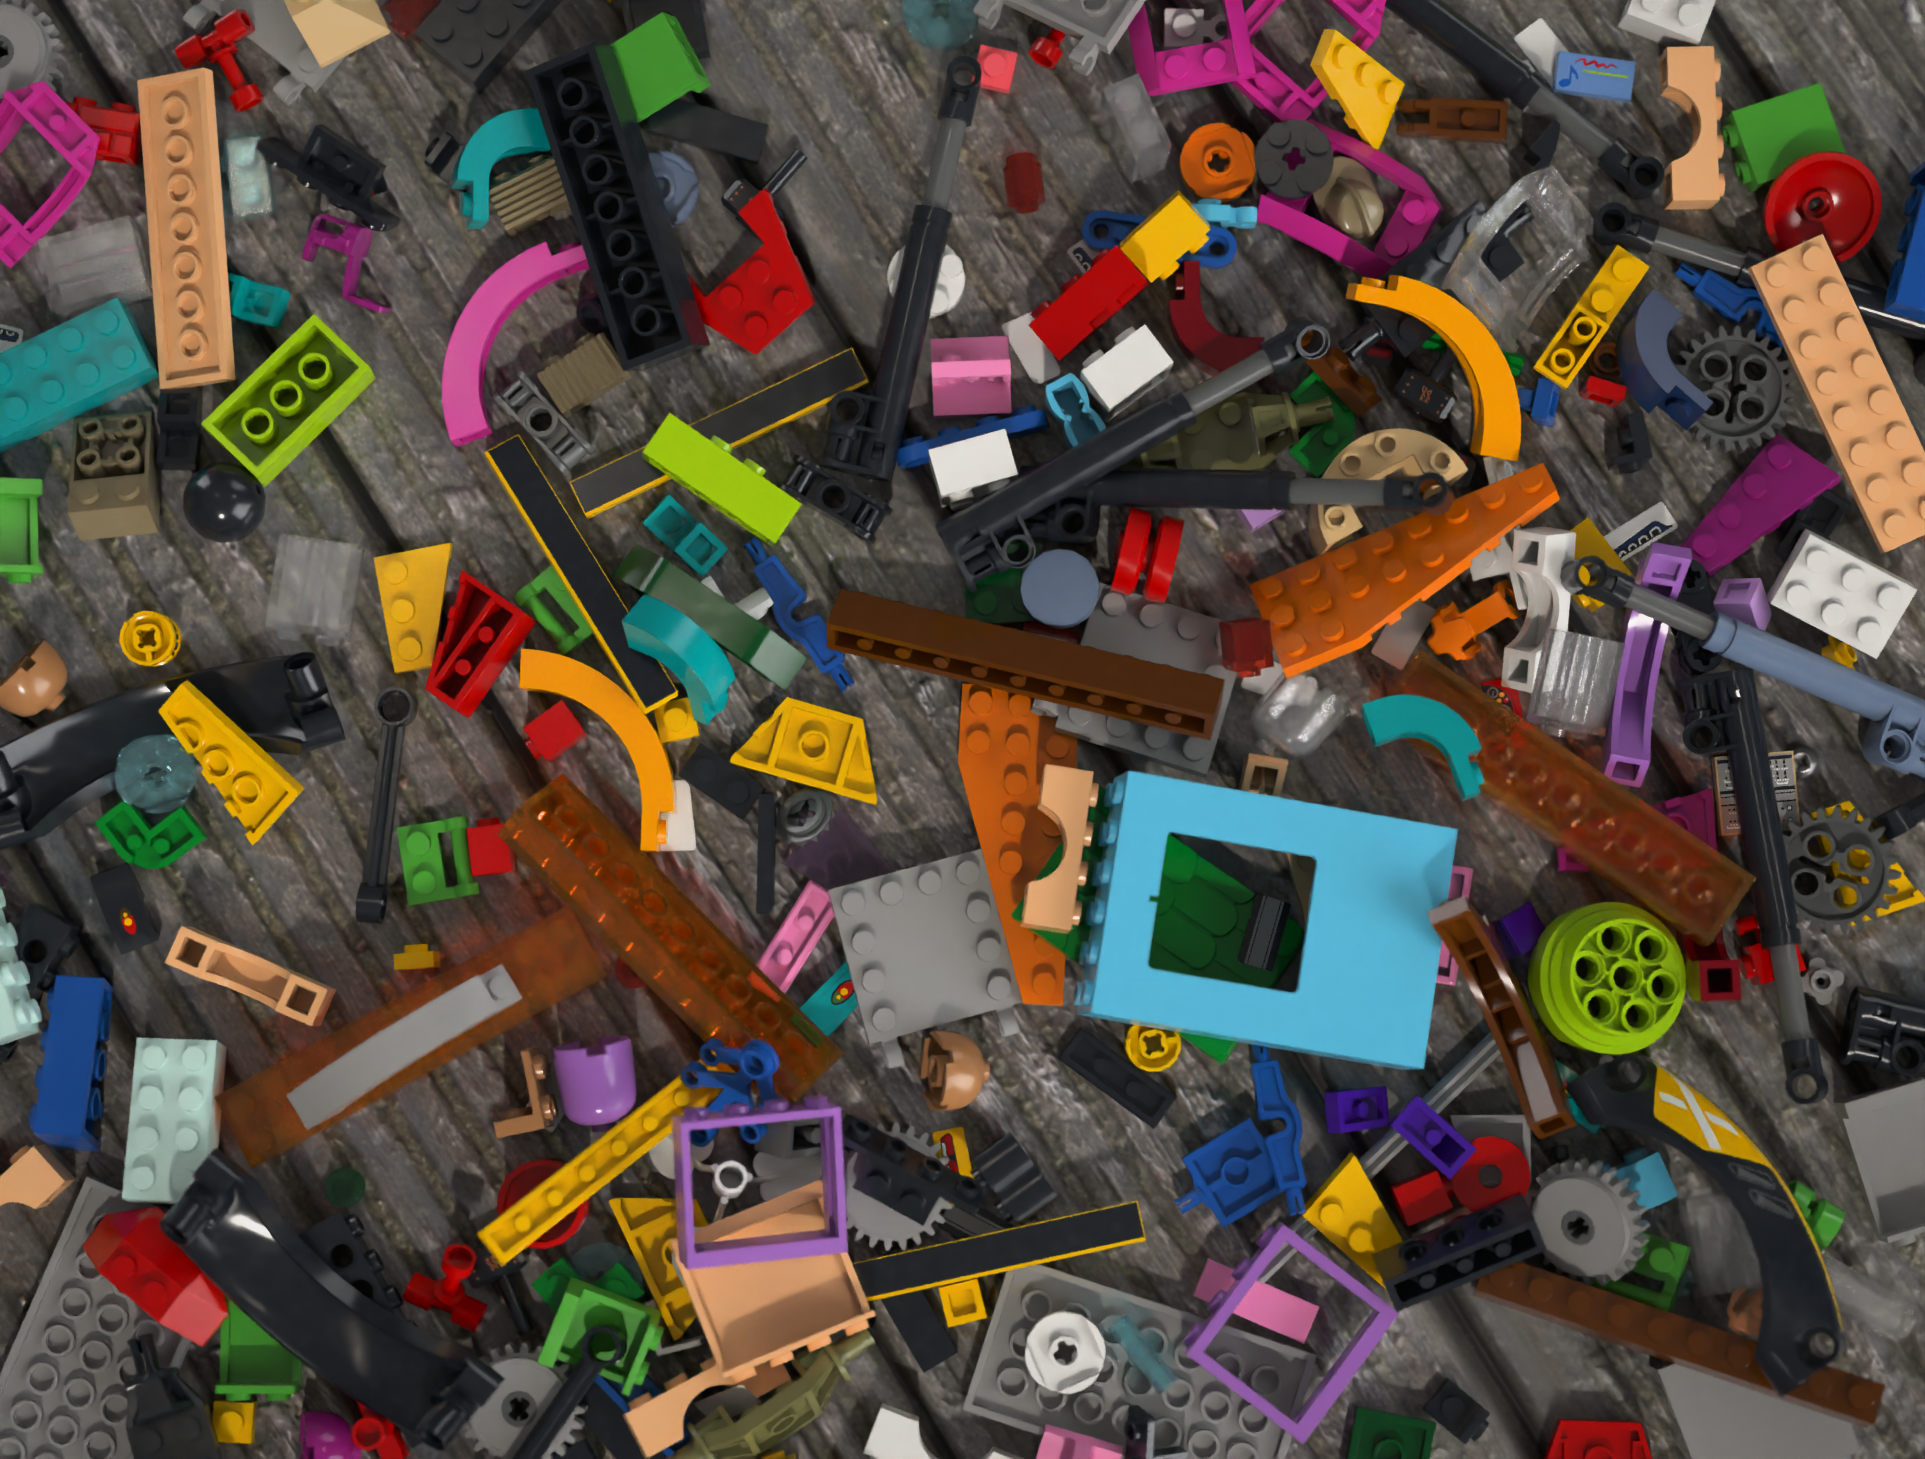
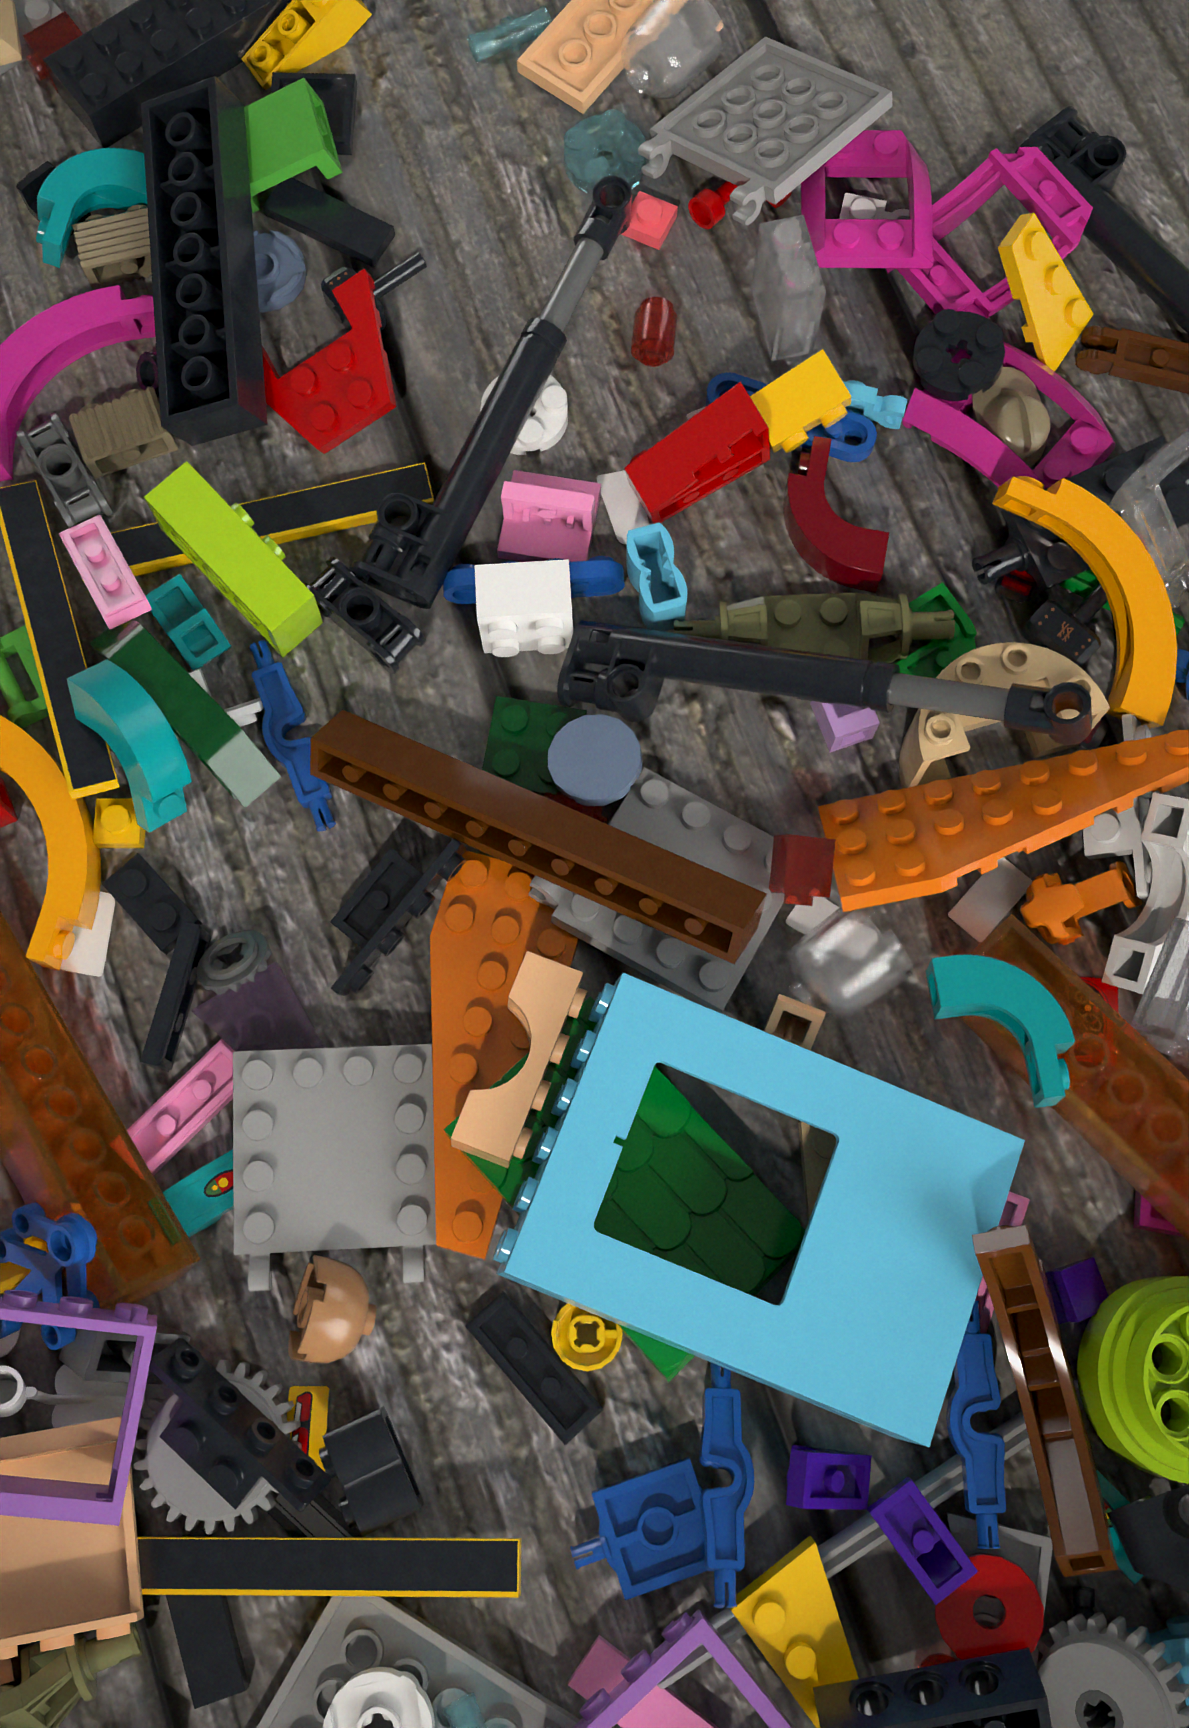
camera: 15 degrees right, 10 degrees down
yellow wing [730,697,878,806] -> none
black piece [935,317,1330,593] -> none
yellow plate [938,1278,987,1327] -> none
white brick [1080,325,1174,423] -> none
red wheel [1110,507,1185,603] -> none
orange plate [1179,123,1256,203] -> none
sticker [1238,894,1291,971] -> none
reddish brown hinge [1301,324,1382,417] -> none
red brick [1388,1168,1454,1226] -> none
none -> bright pink tile [59,515,152,630]
none -> black bracket [330,838,467,996]
none -> blue piece [946,1301,1006,1549]

